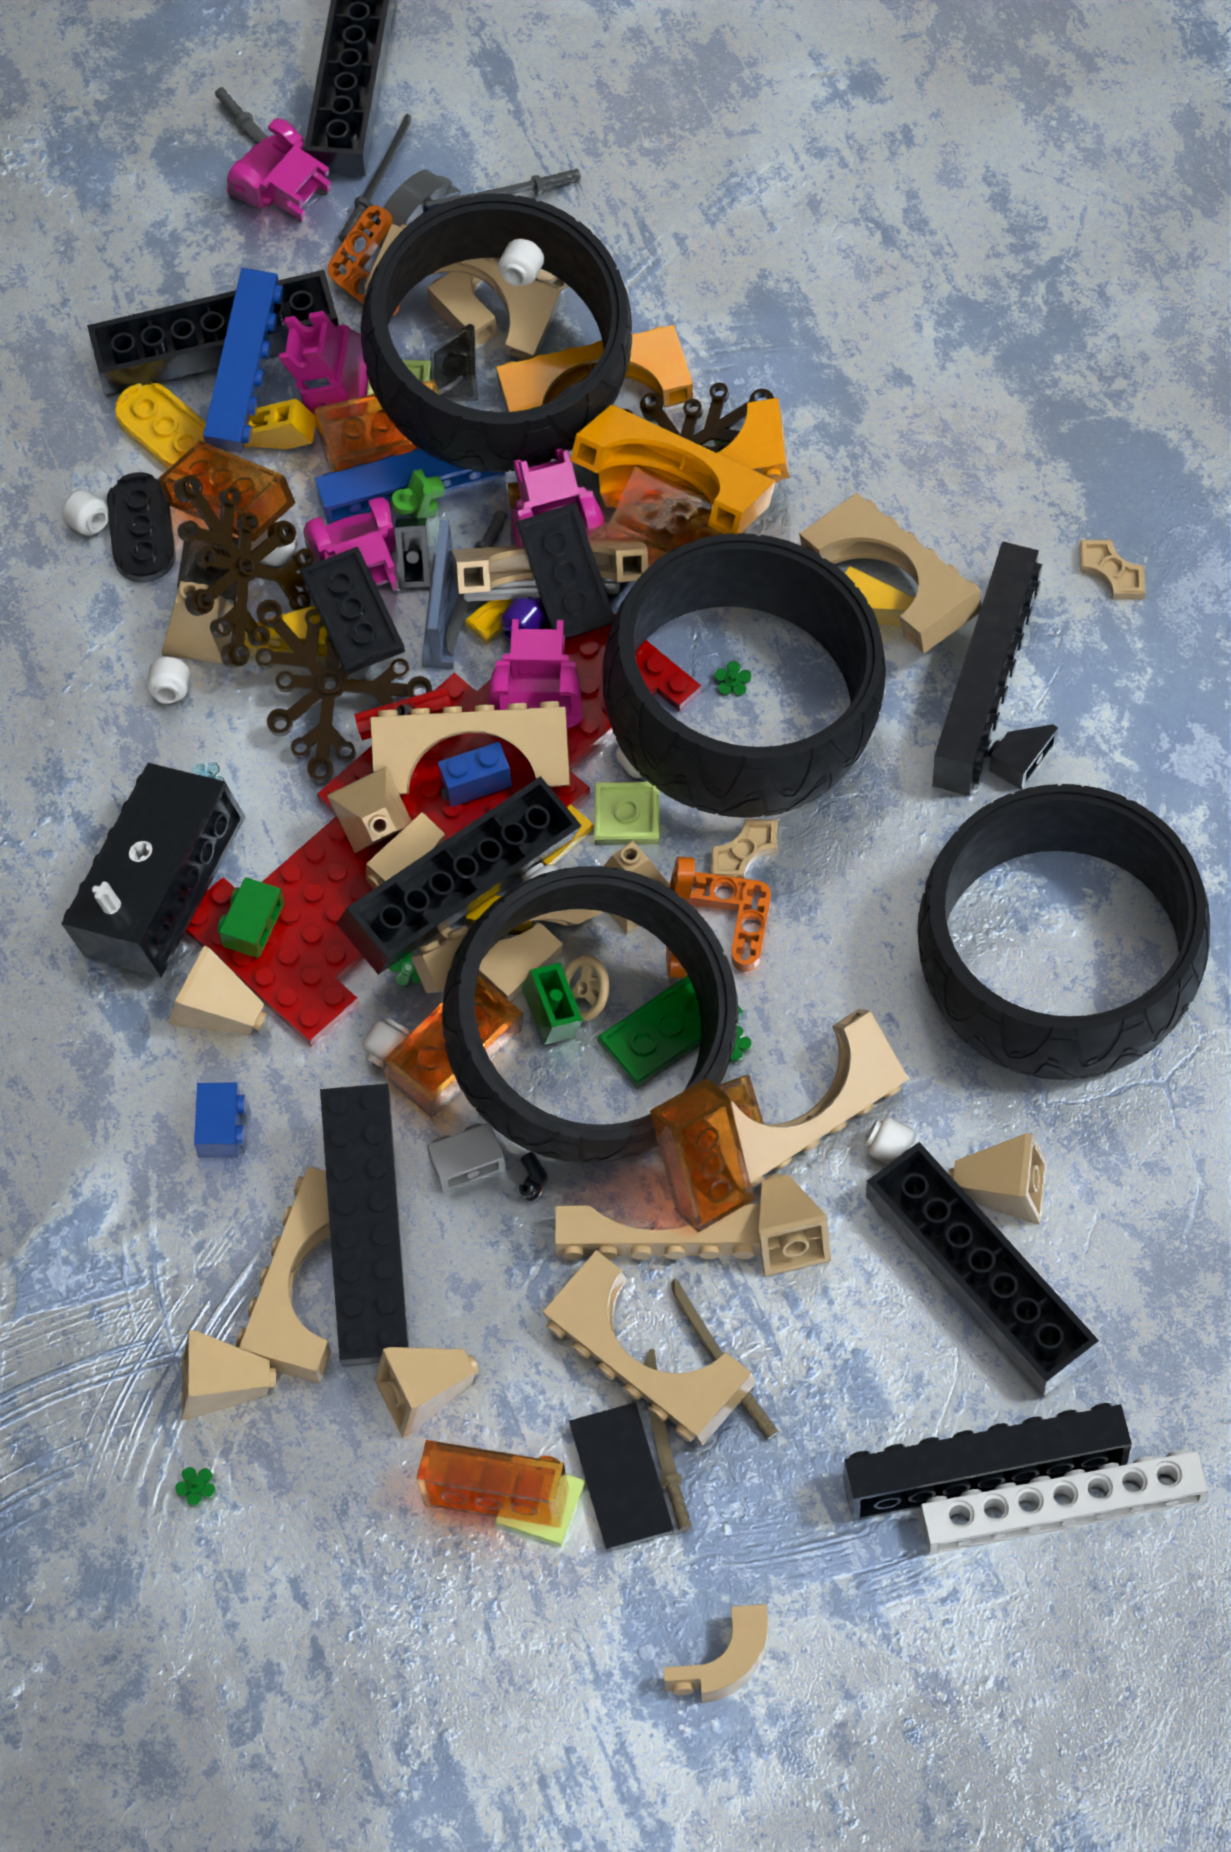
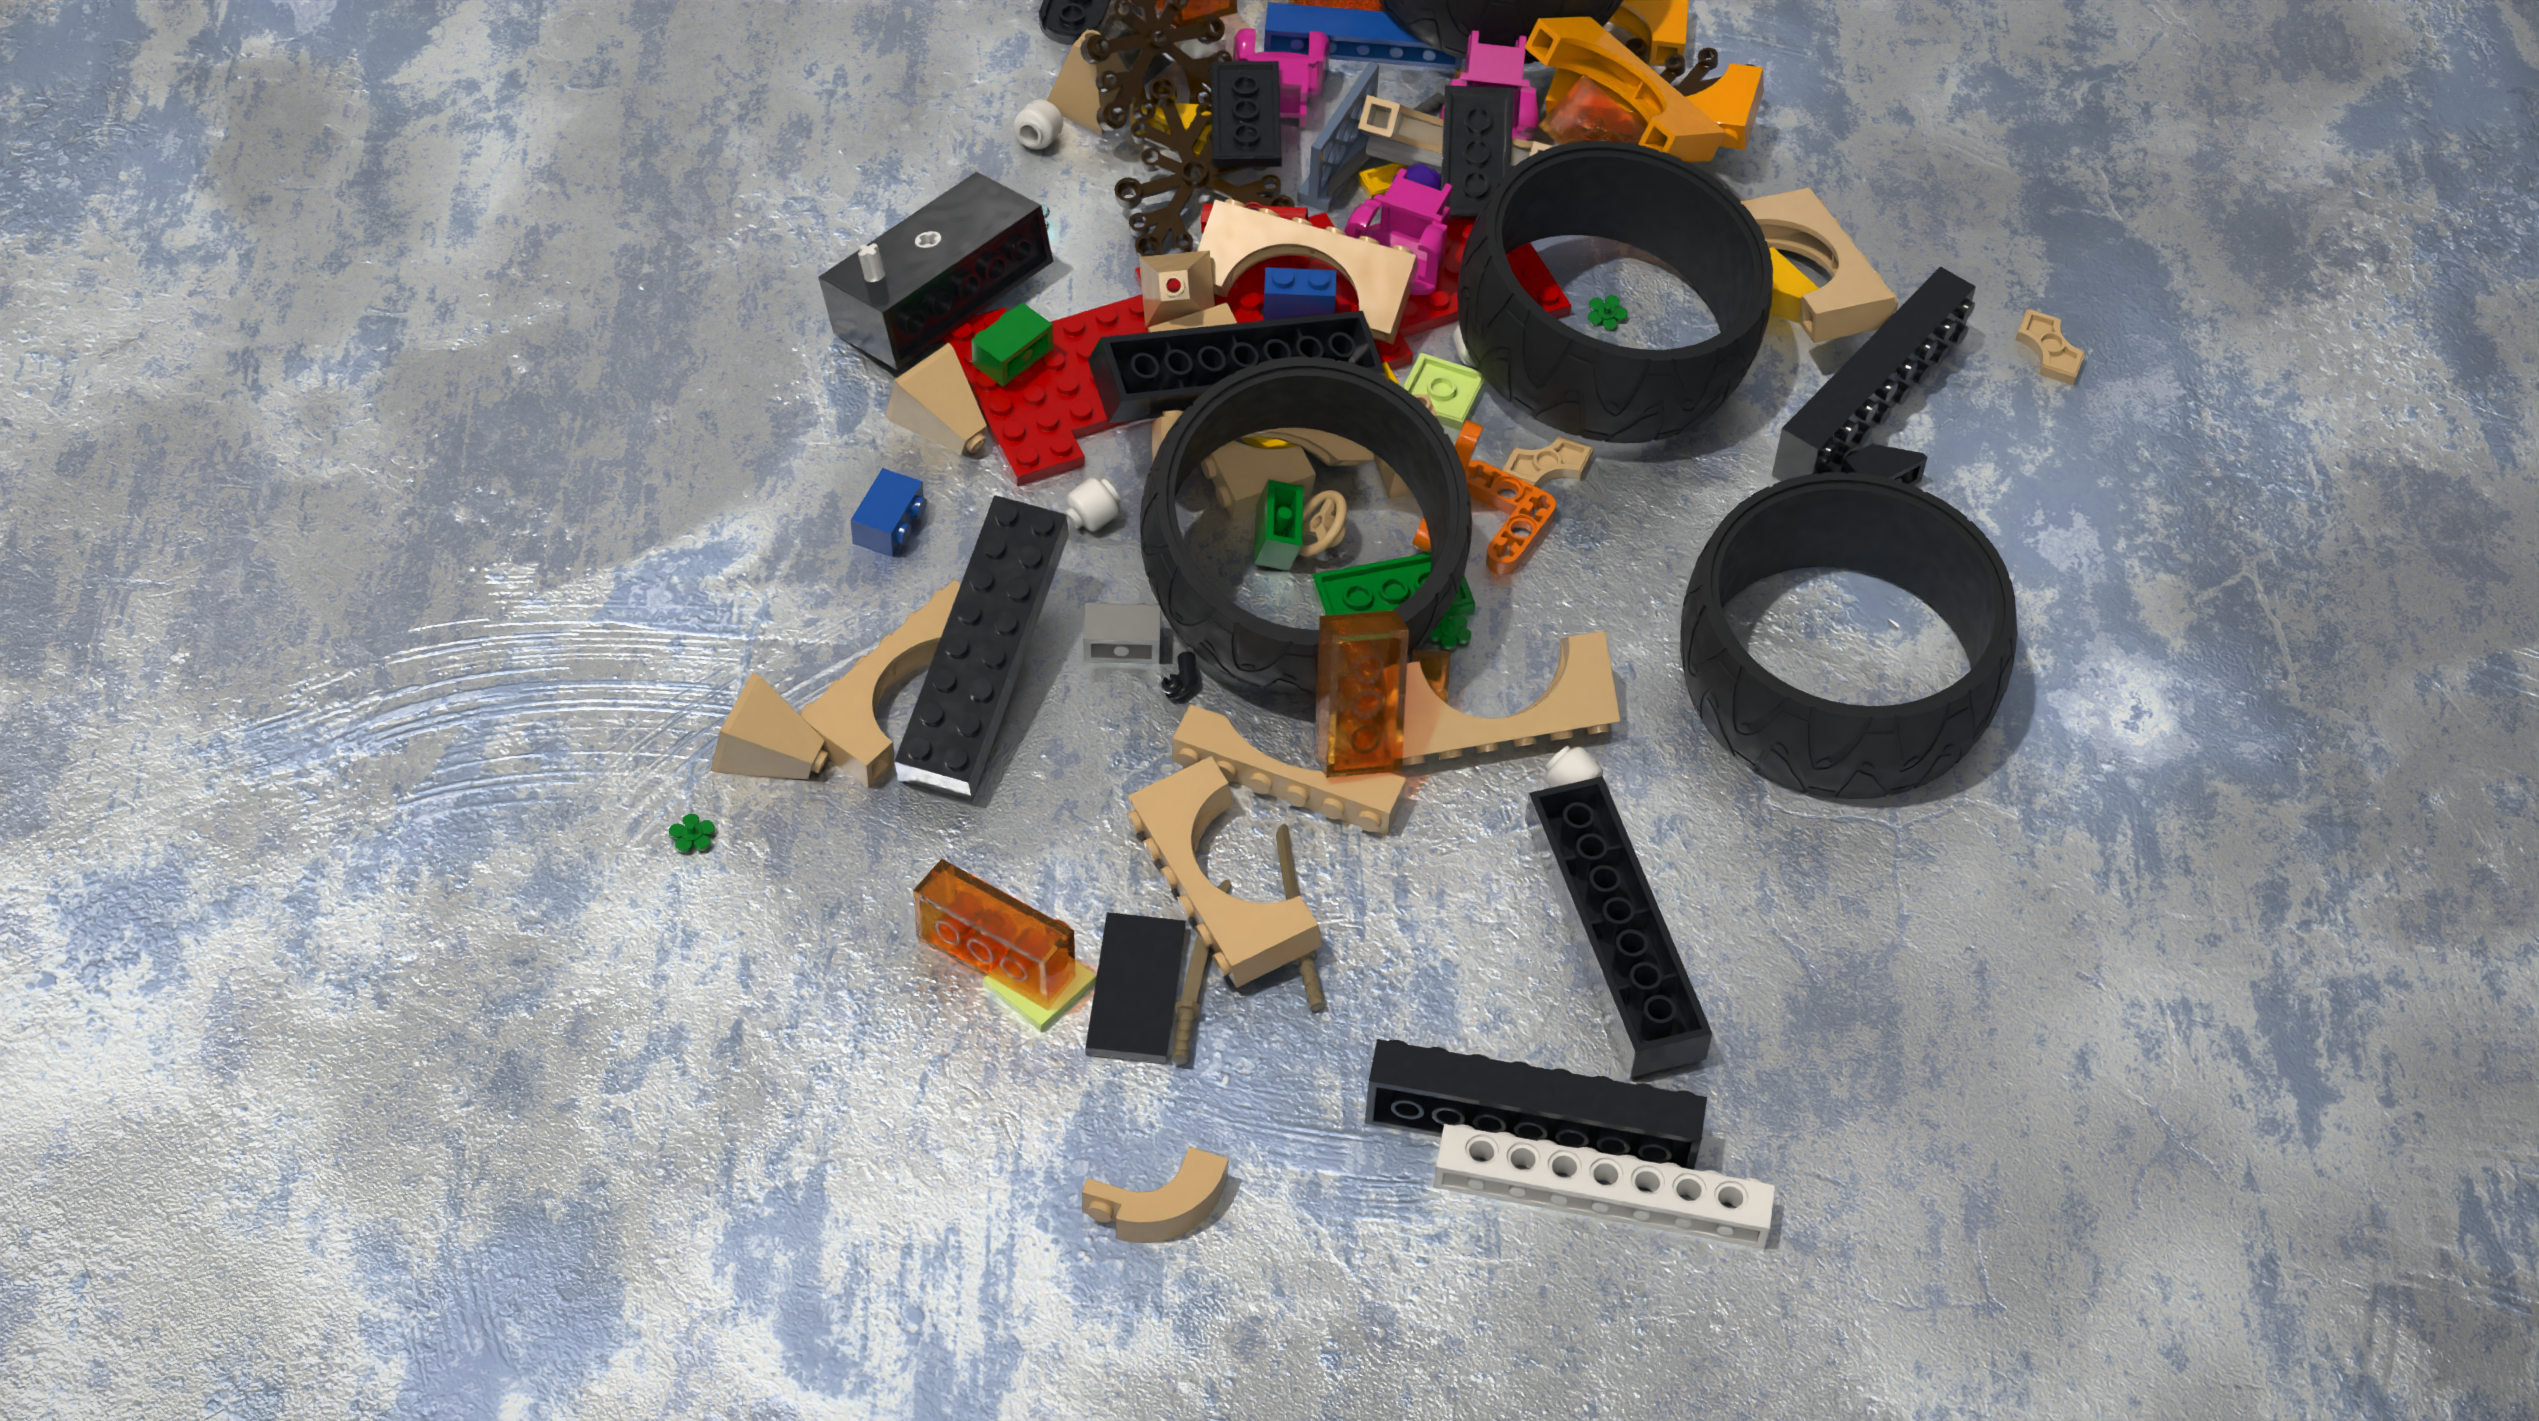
camera: 15 degrees right, 10 degrees down
tan slope [374,1347,479,1438] -> none
clear orange brick [383,975,523,1118] -> none
green plant [389,952,421,985] -> none
bright green hips [391,469,445,518] -> none
black slope [395,517,431,589] -> none
tan slope [759,1174,831,1277] -> none
tan slope [948,1134,1047,1224] -> none

